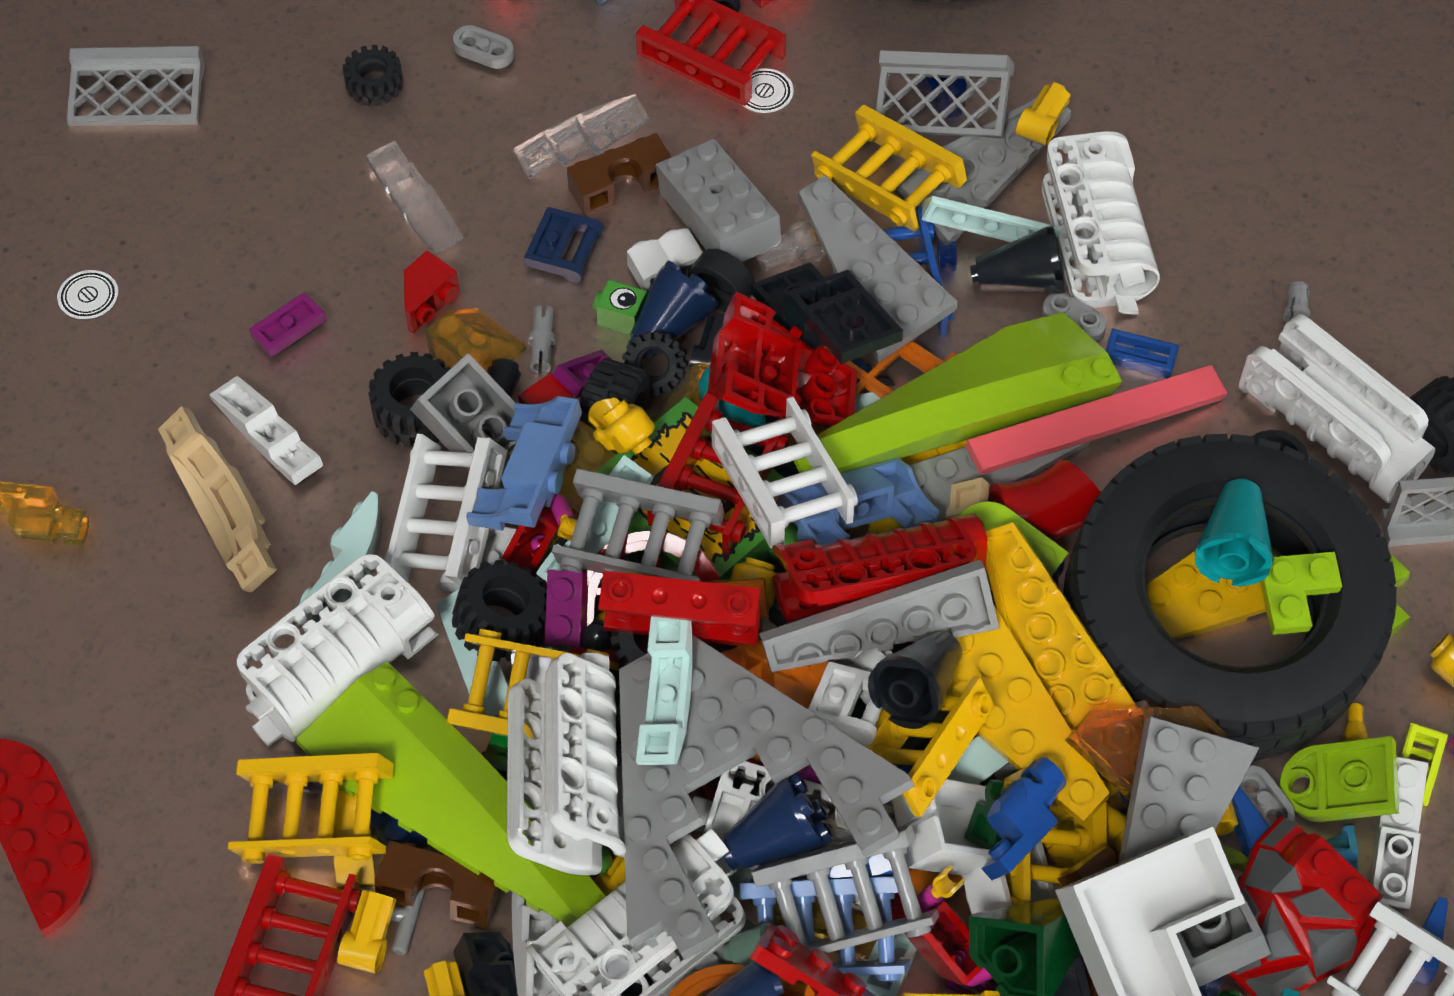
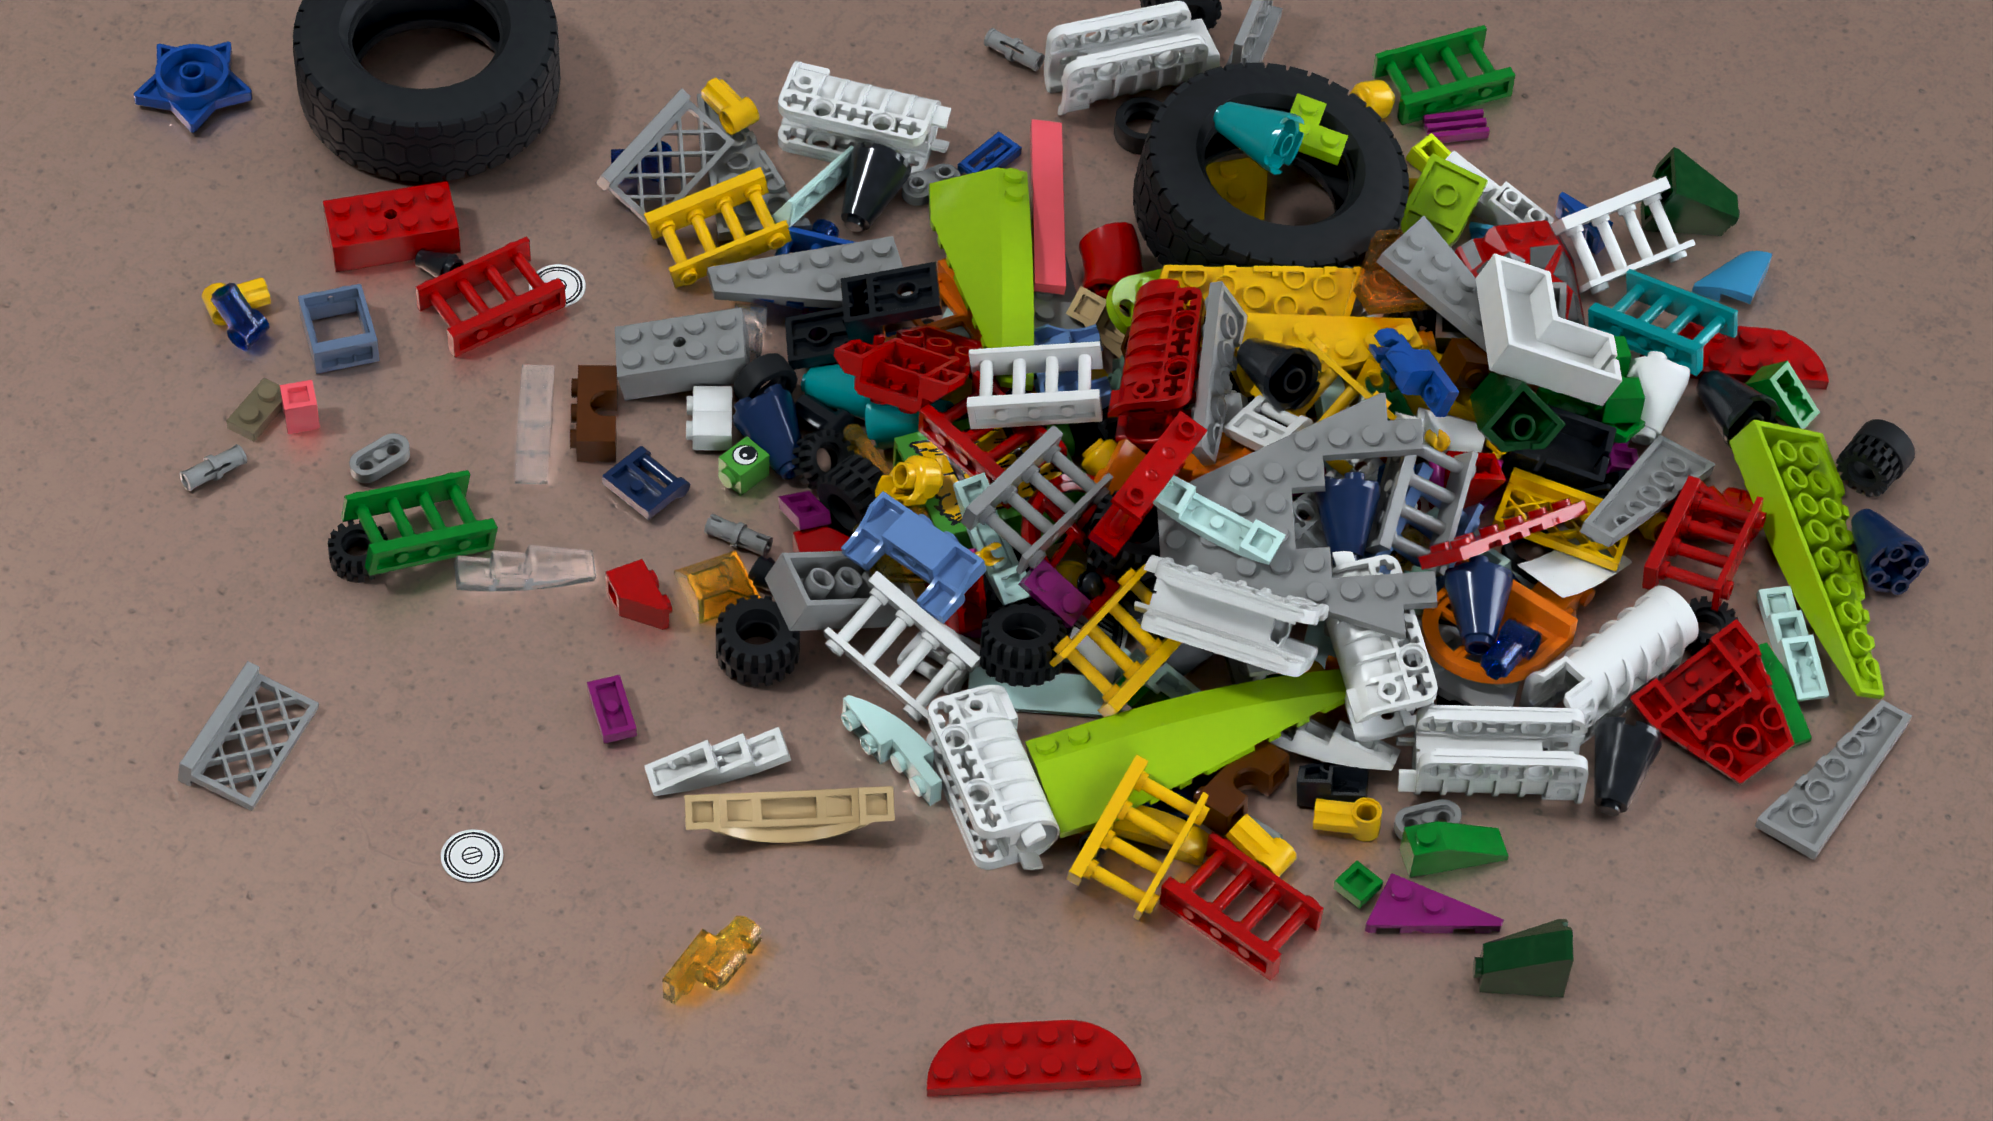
camera: 70 degrees left, 5 degrees down
none -> green fence [341,470,498,576]

